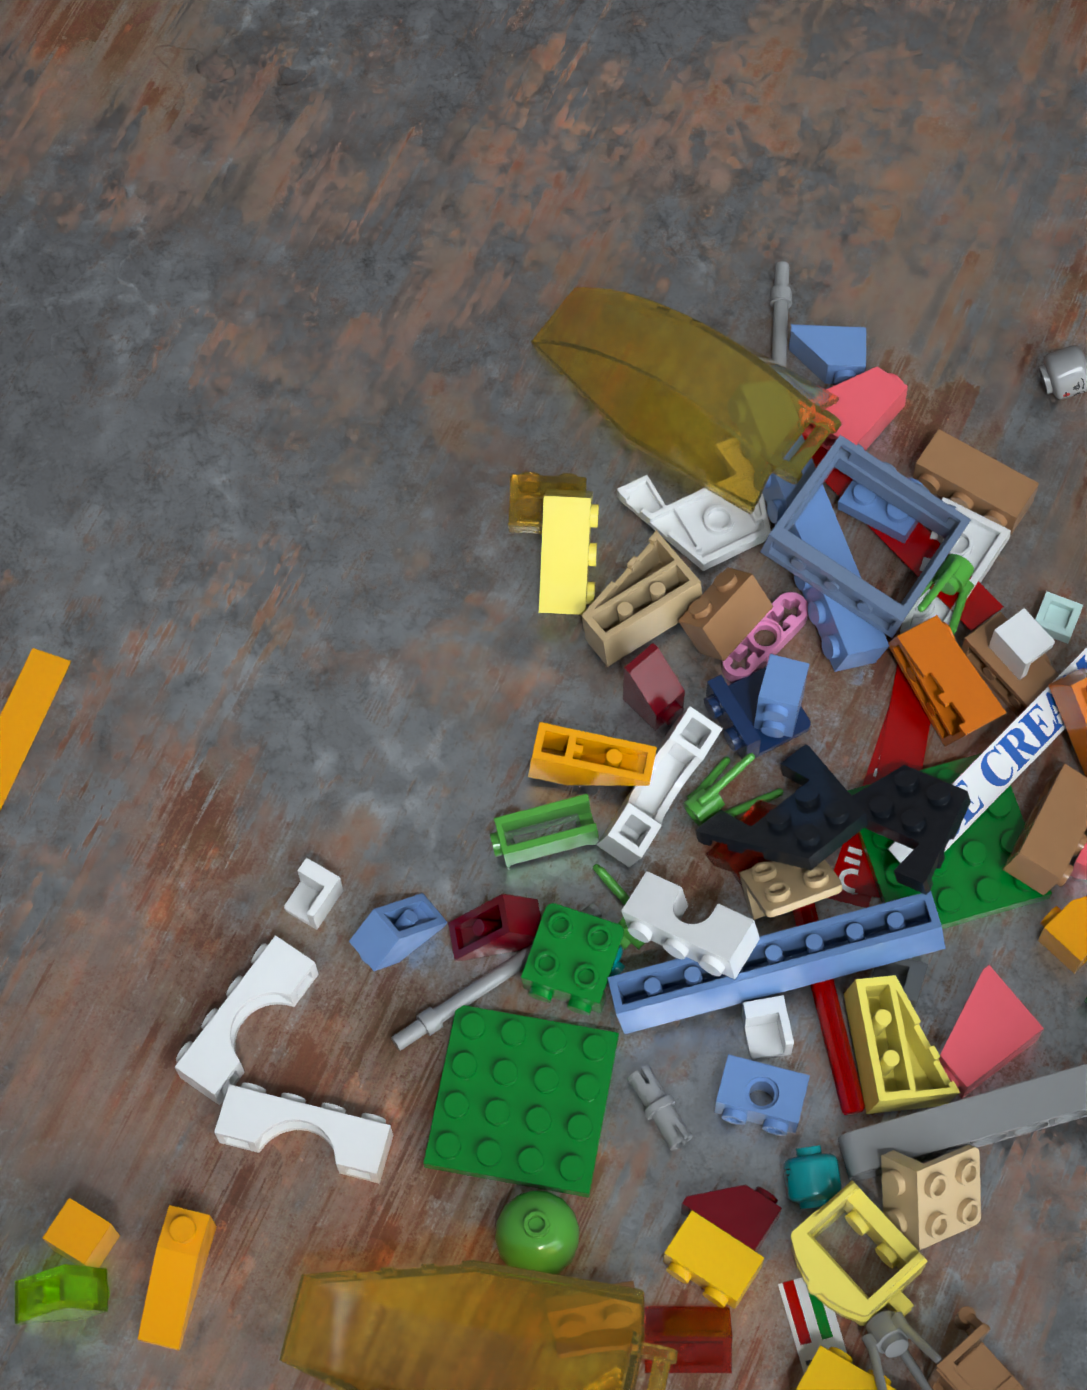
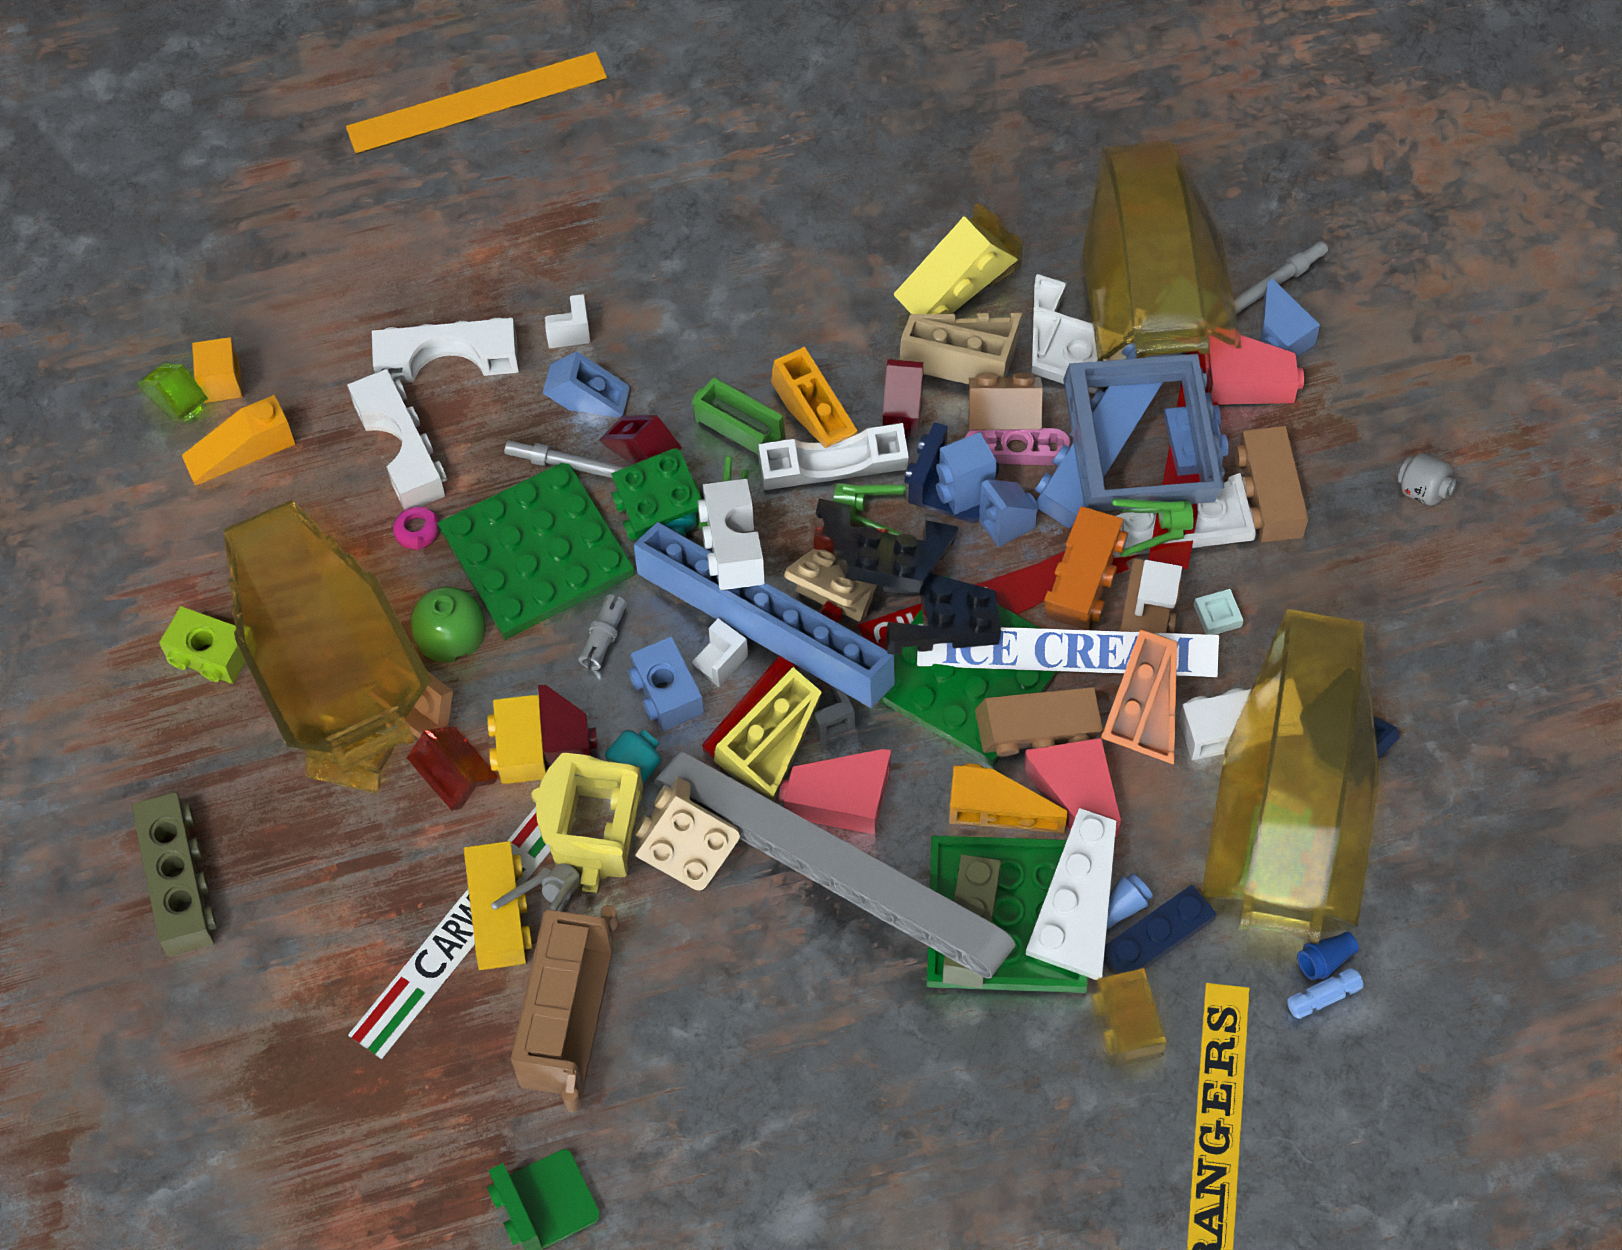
camera: 50 degrees right, 5 degrees down
none -> dark pink piece [393,506,440,551]
none -> medium blue slope [979,479,1038,547]

